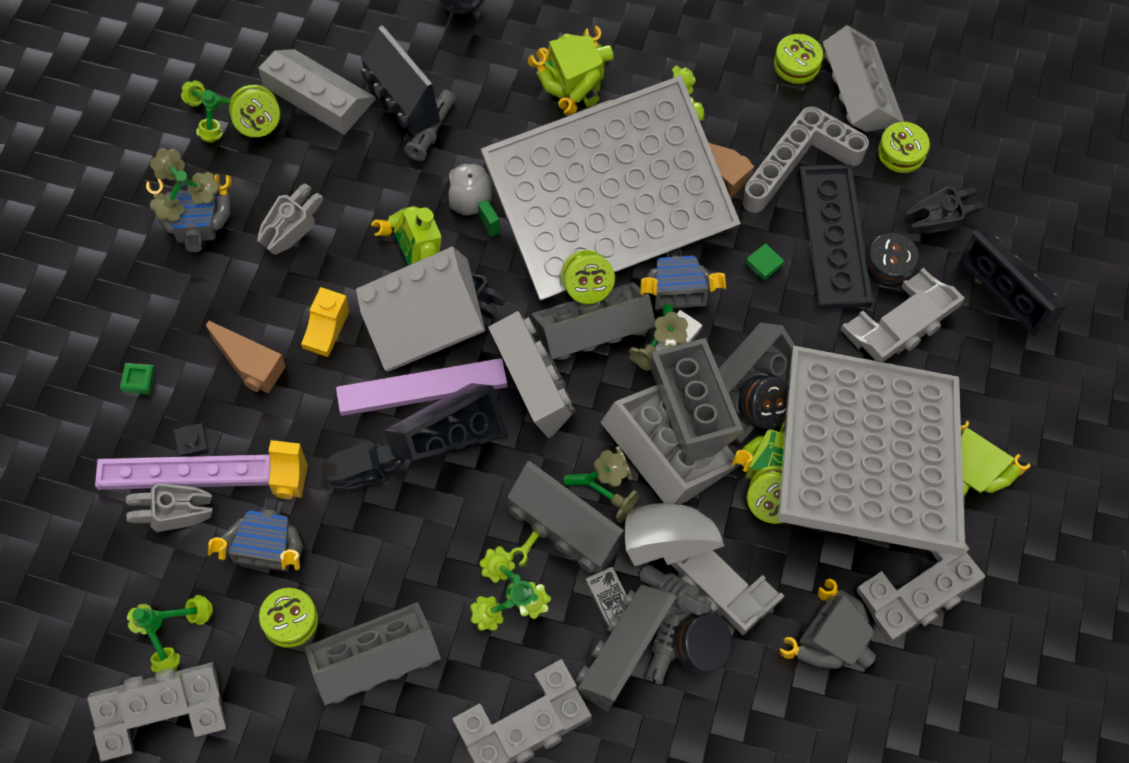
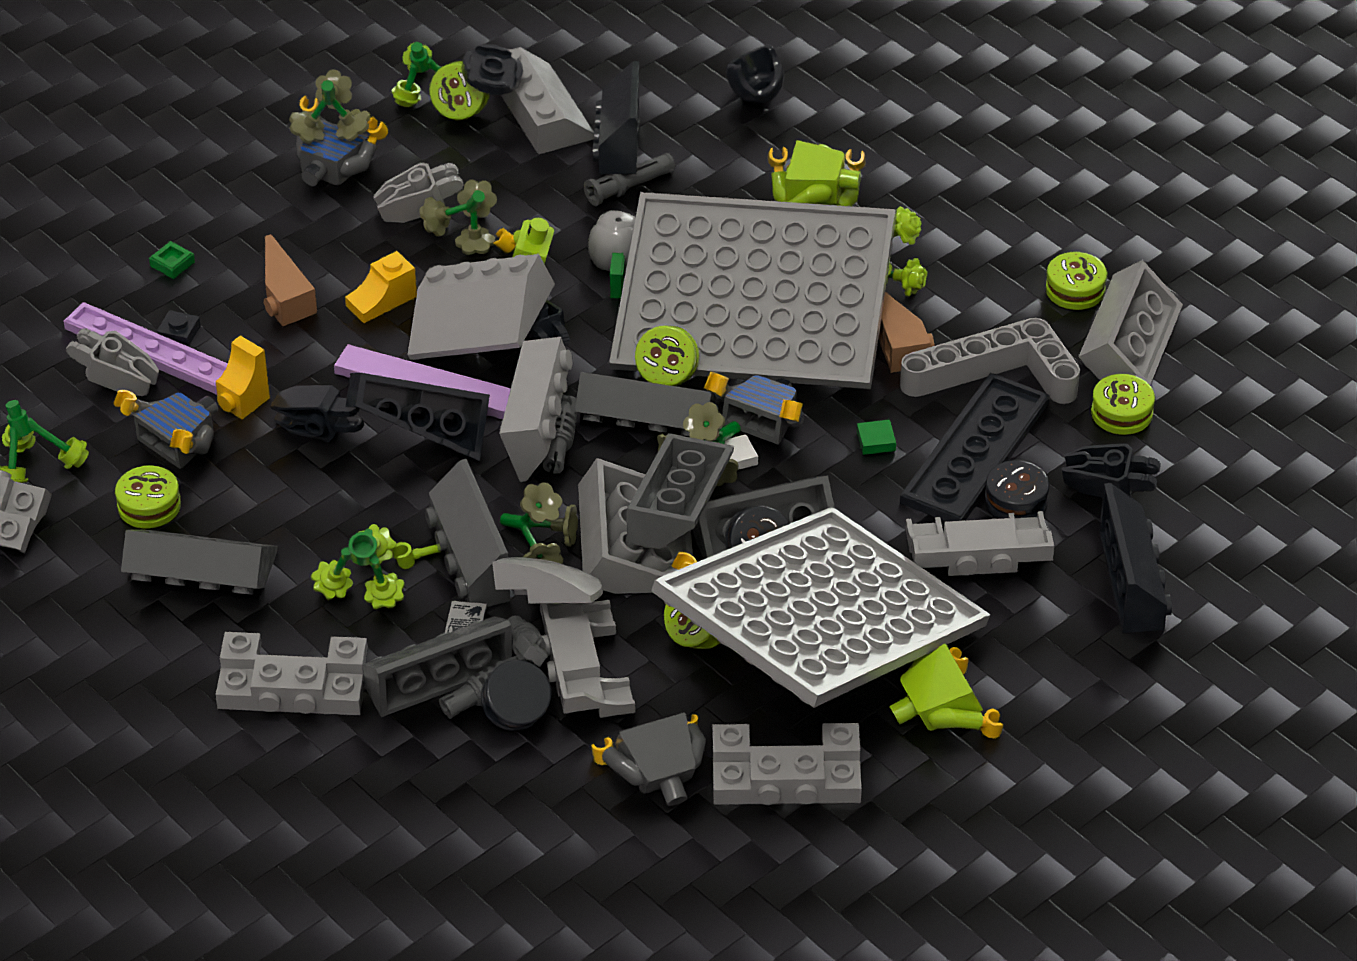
camera: 35 degrees right, 20 degrees down
none -> olive plant [419,180,497,255]
none -> black tile [461,44,523,95]

